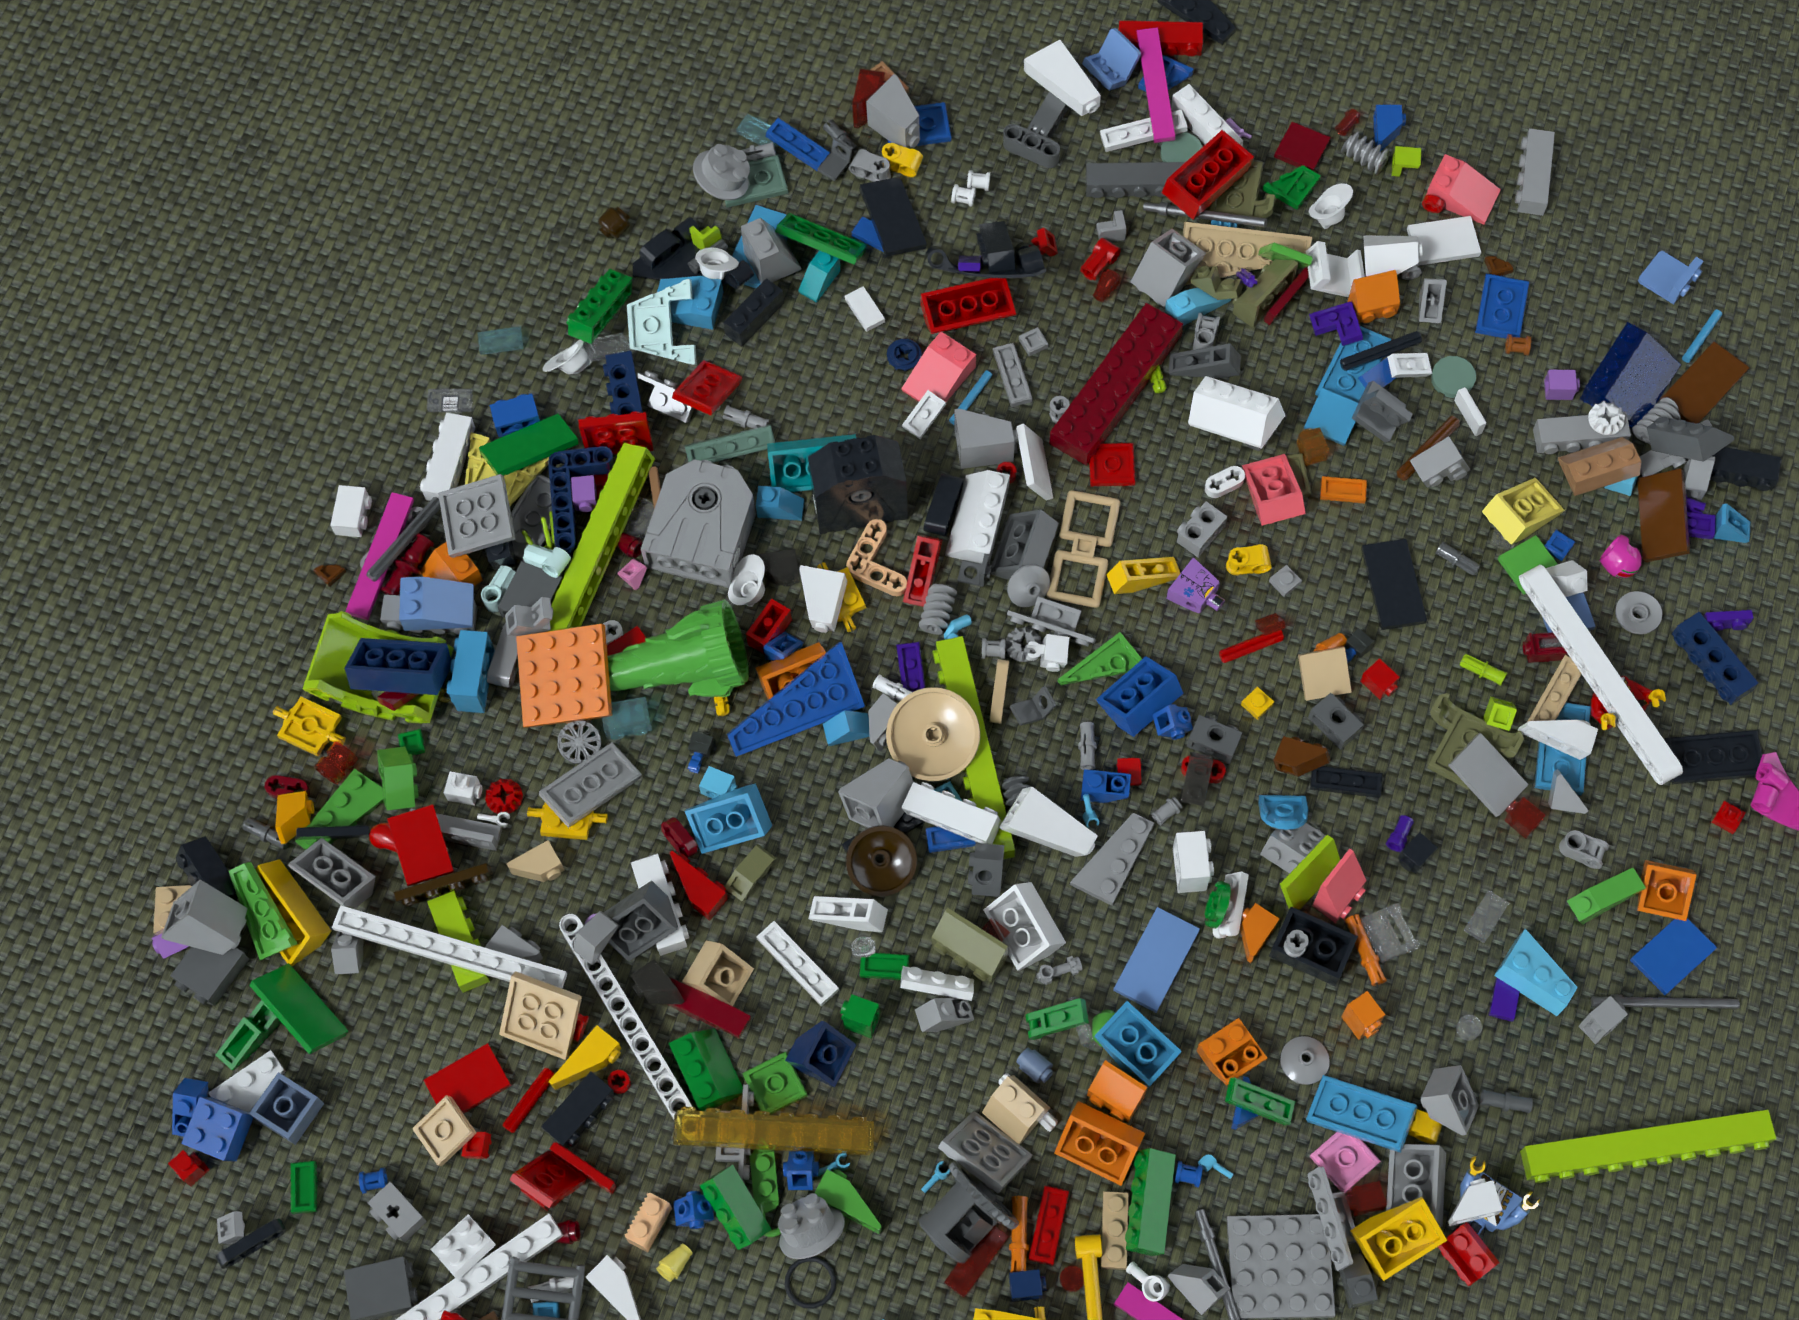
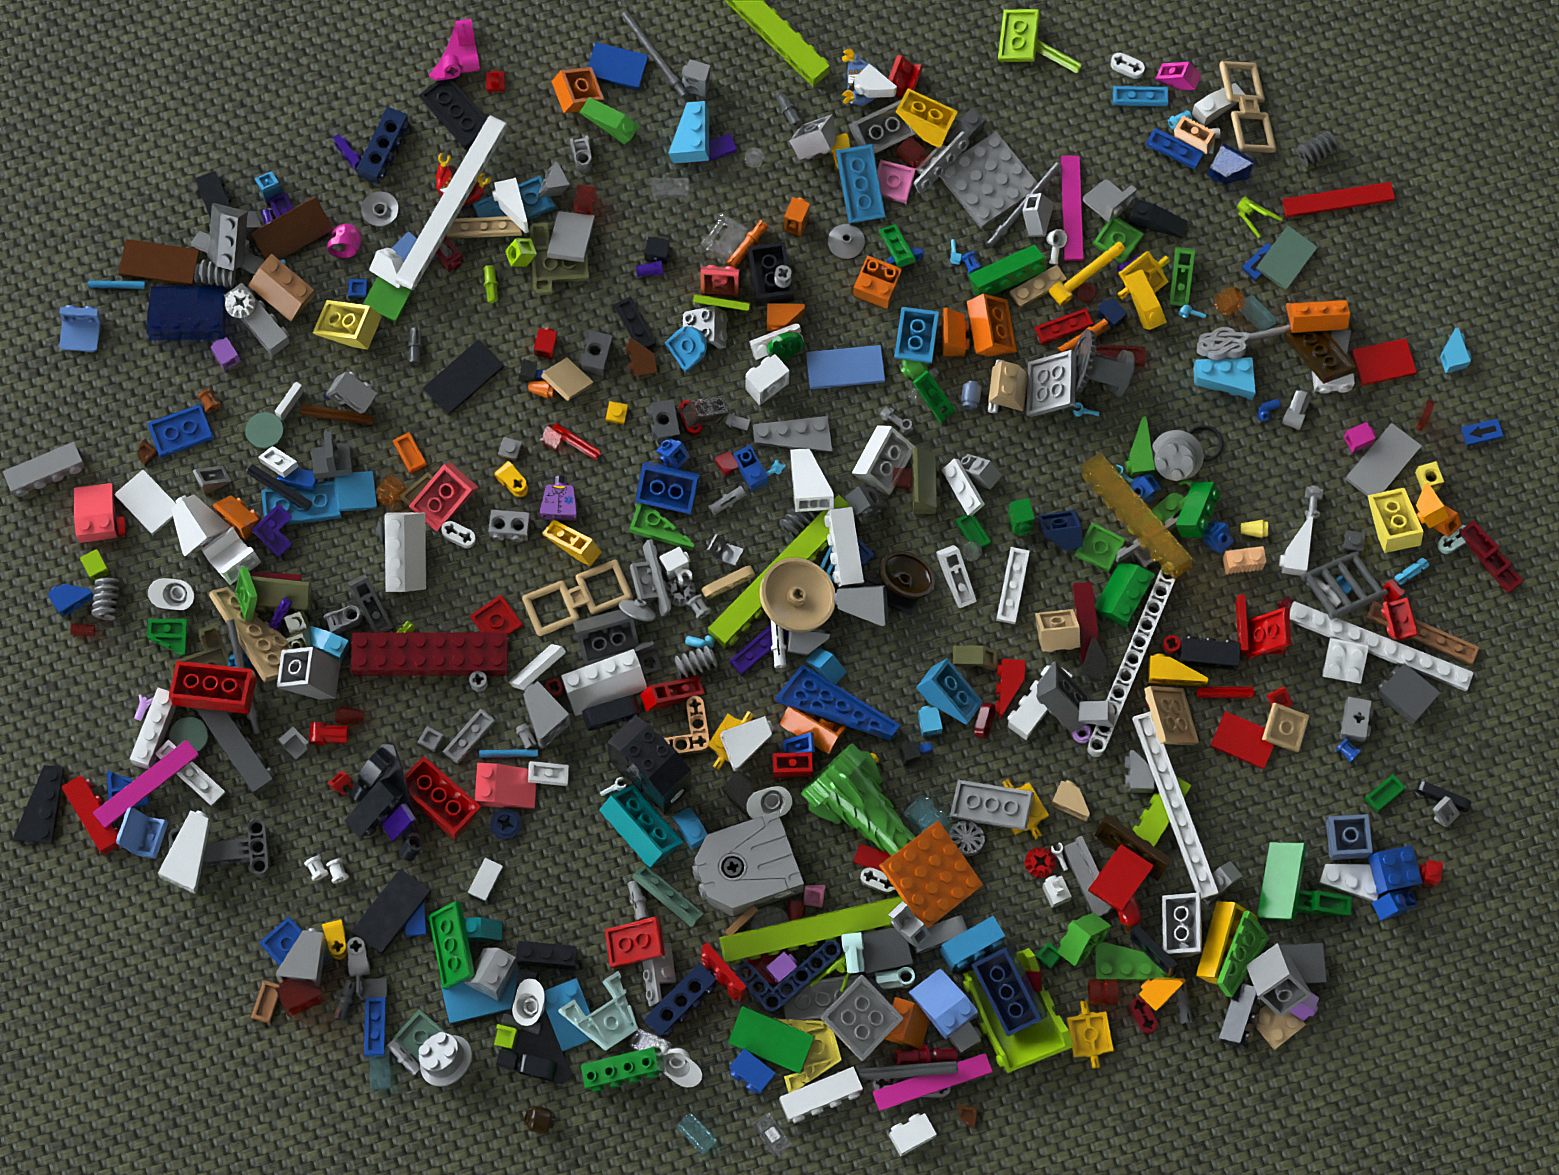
camera: 130 degrees left, 5 degrees up
dark red tile [1274,122,1331,171] -> none

